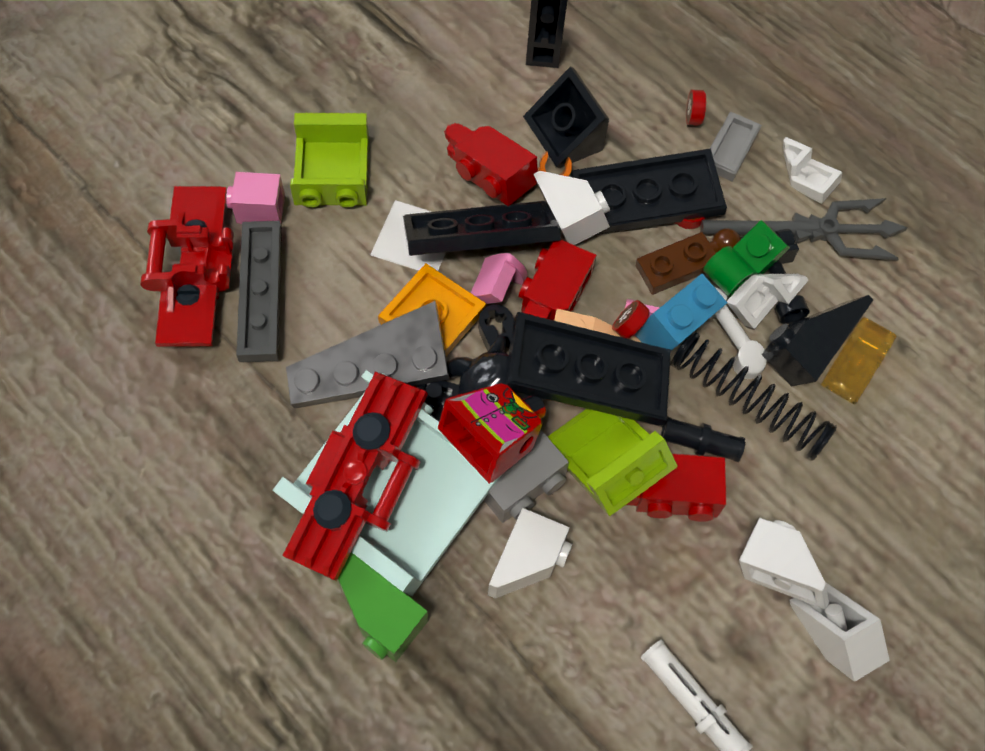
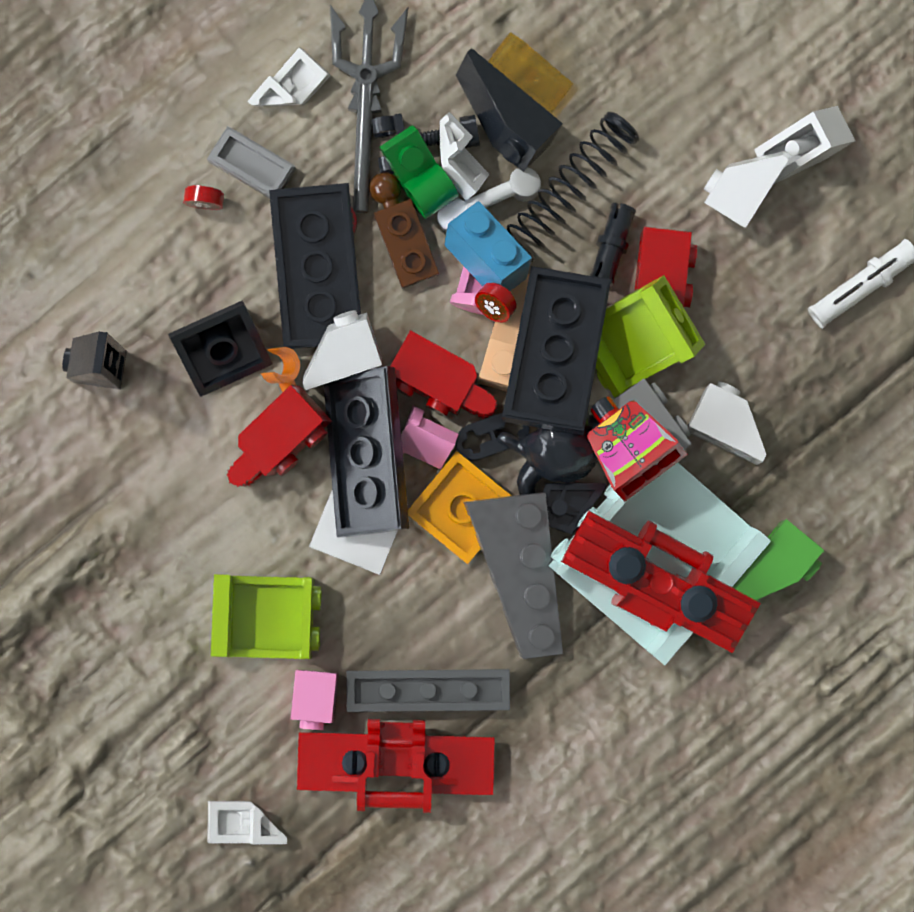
camera: 85 degrees left, 20 degrees up
none -> white slope [207,801,287,845]

